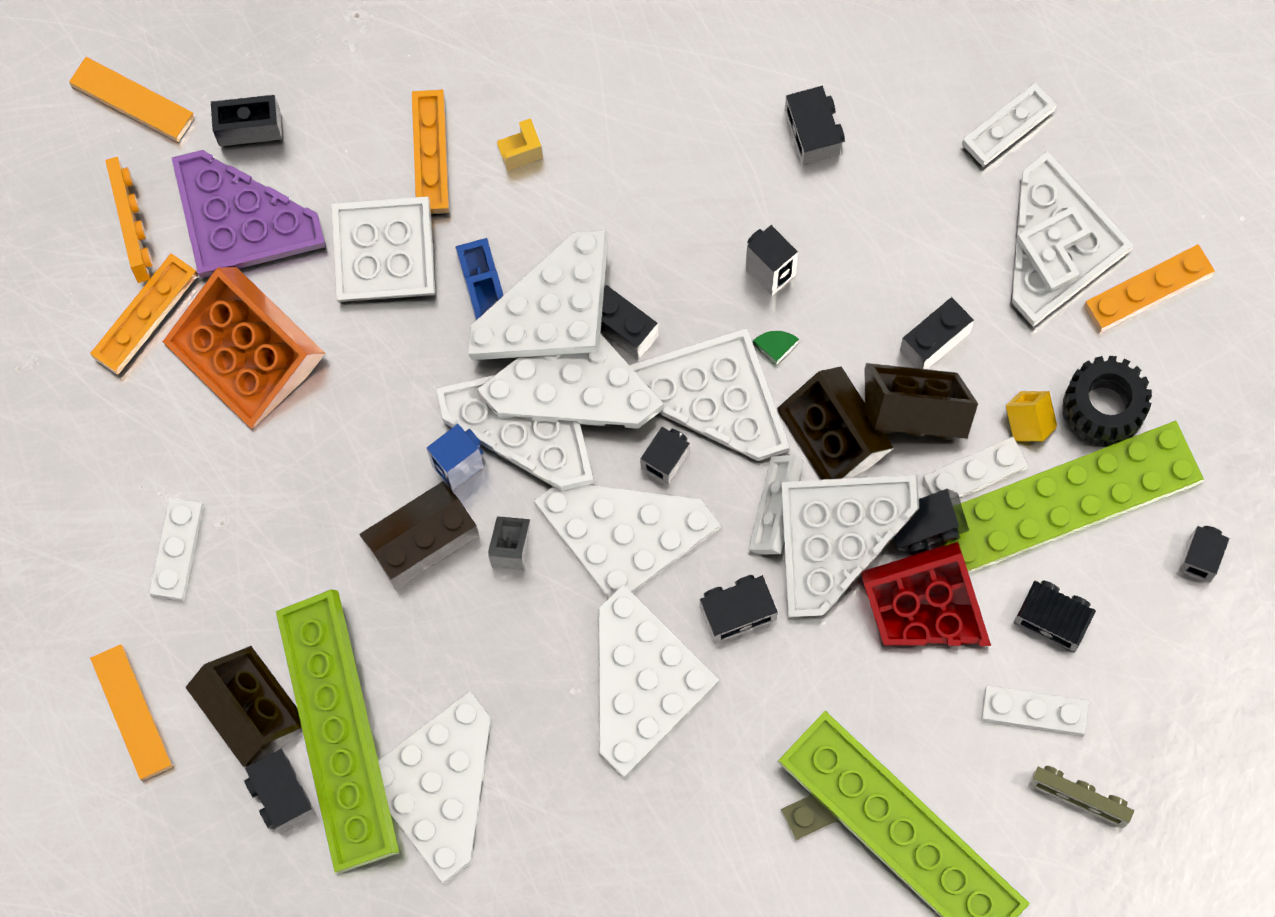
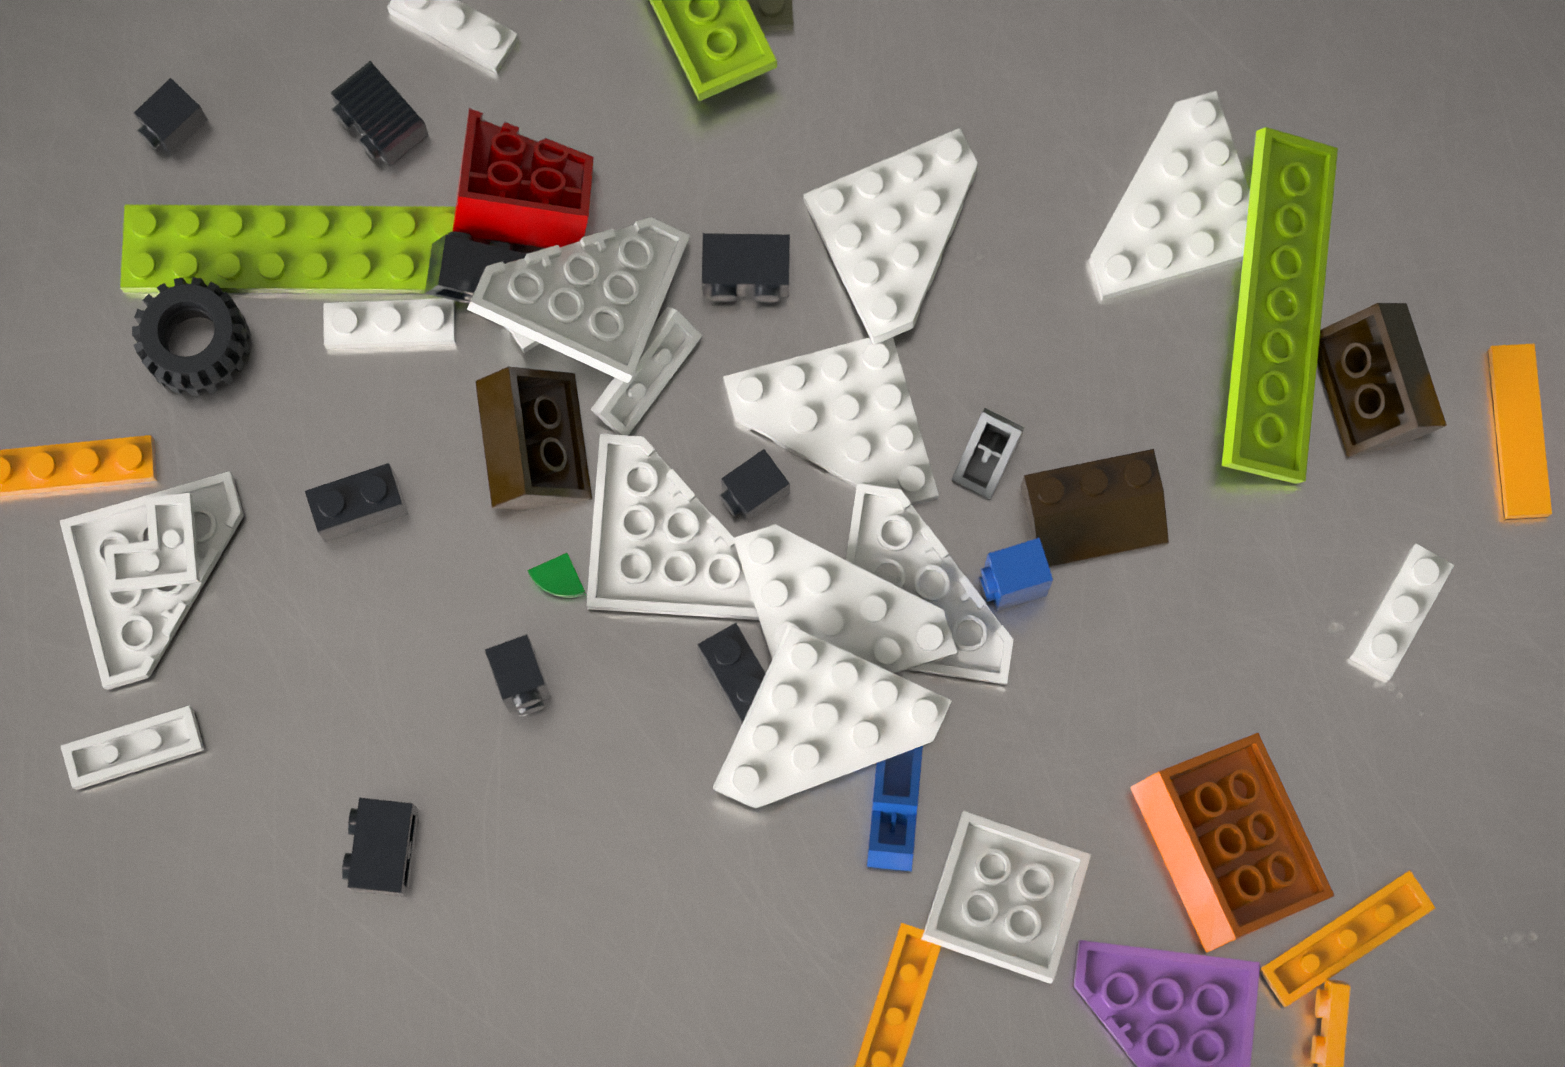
camera: 160 degrees left, 5 degrees up
black brick [244,749,316,834] -> none
yellow panel [497,118,543,171] -> none
dark brown slope [864,363,978,440] -> none
yellow panel [1005,391,1057,442] -> none

